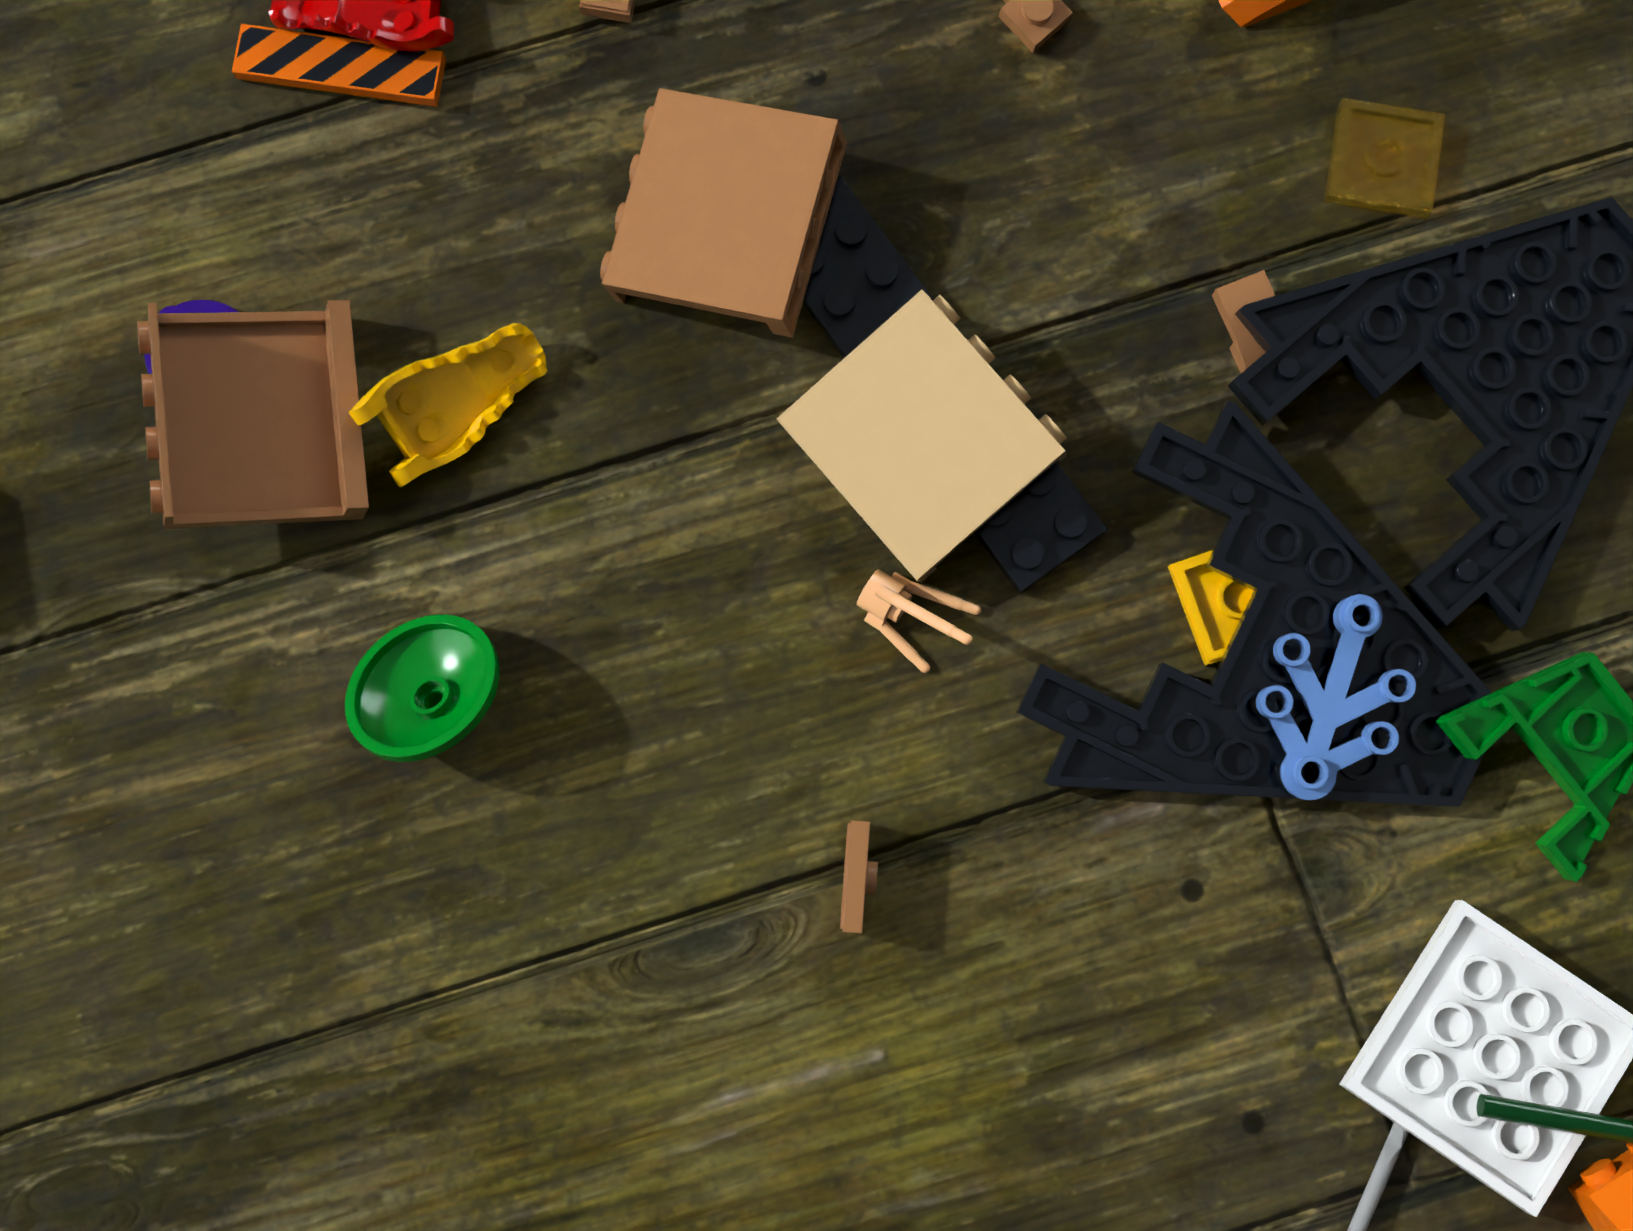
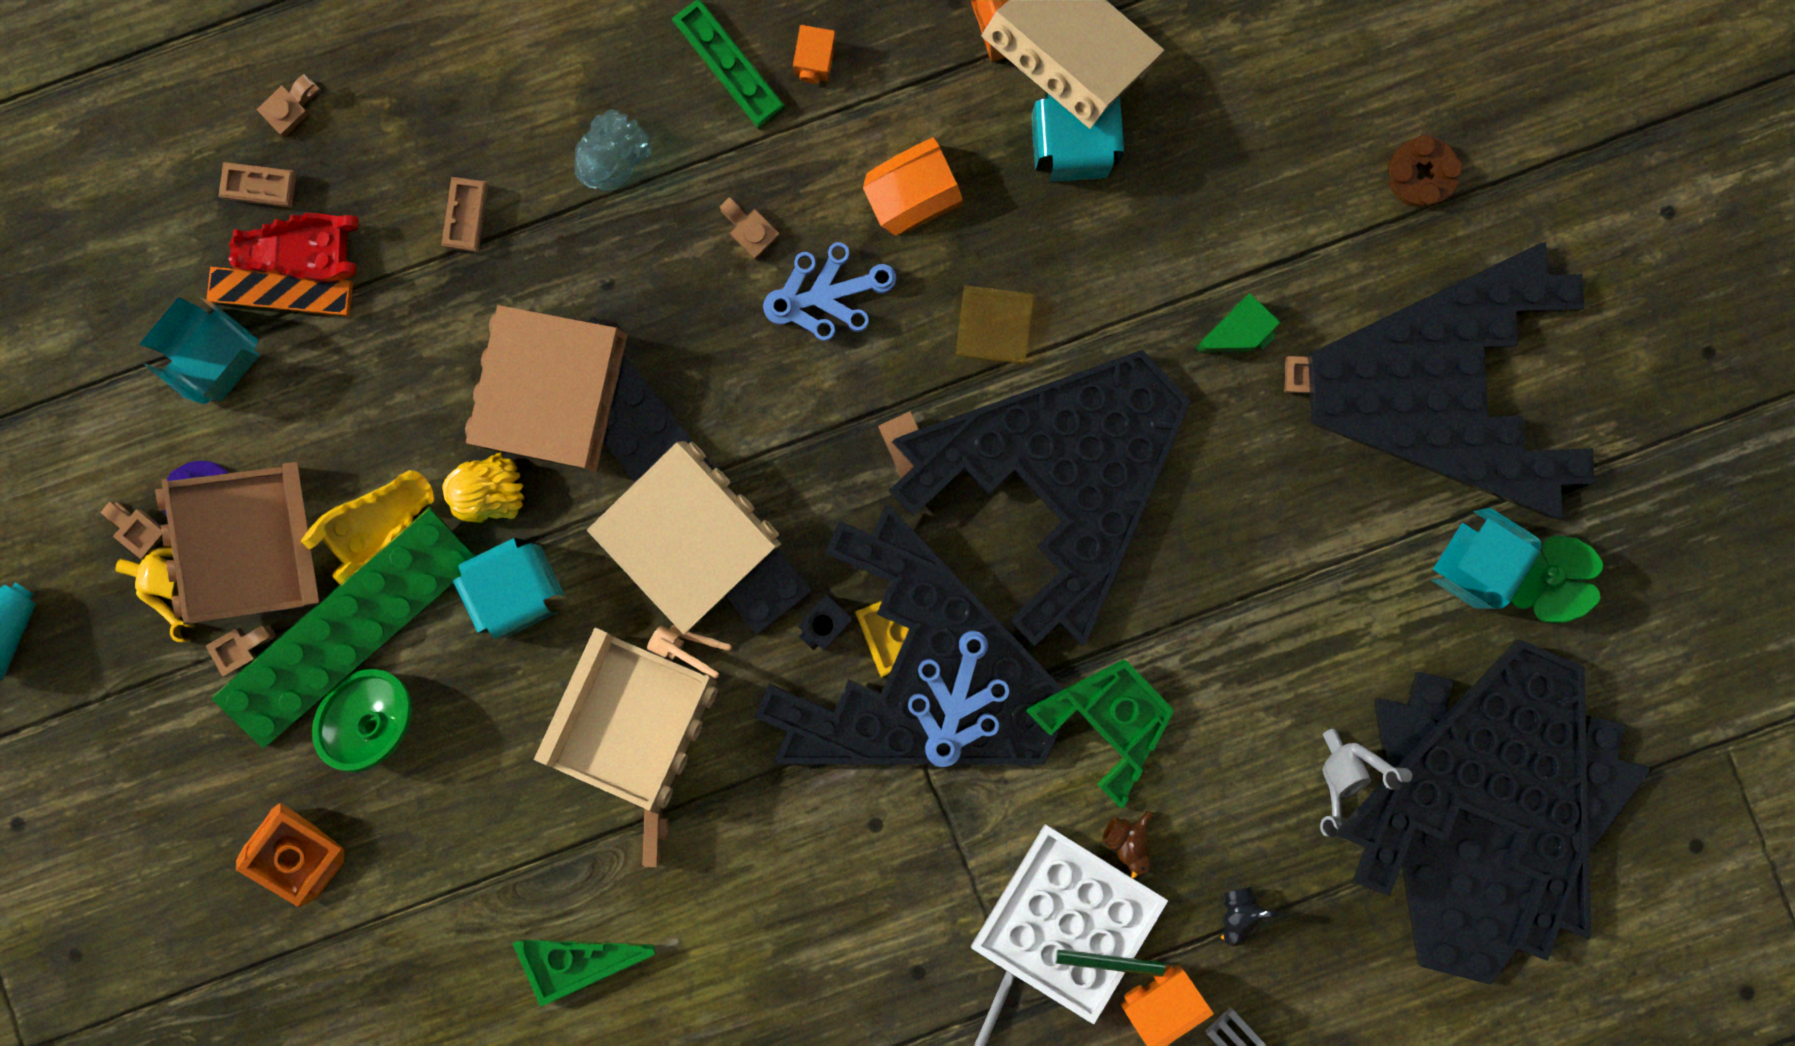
camera: 10 degrees left, 5 degrees up
none -> medium nougat plate [100,501,163,559]
none -> yellow piece [116,546,195,642]
none -> teal piece [139,296,259,404]
none -> medium nougat plate [206,625,277,677]
none -> green plate [212,507,476,749]
none -> orange slope [236,803,344,907]
none -> yellow hair [442,452,524,523]
none -> teal piece [453,537,565,639]
none -> green wing [512,939,657,1007]
none -> tan panel [534,628,718,814]
none -> medium blue plant [763,242,896,342]
none -> black brick [798,595,853,650]
none -> reddish brown animal [1102,811,1153,878]

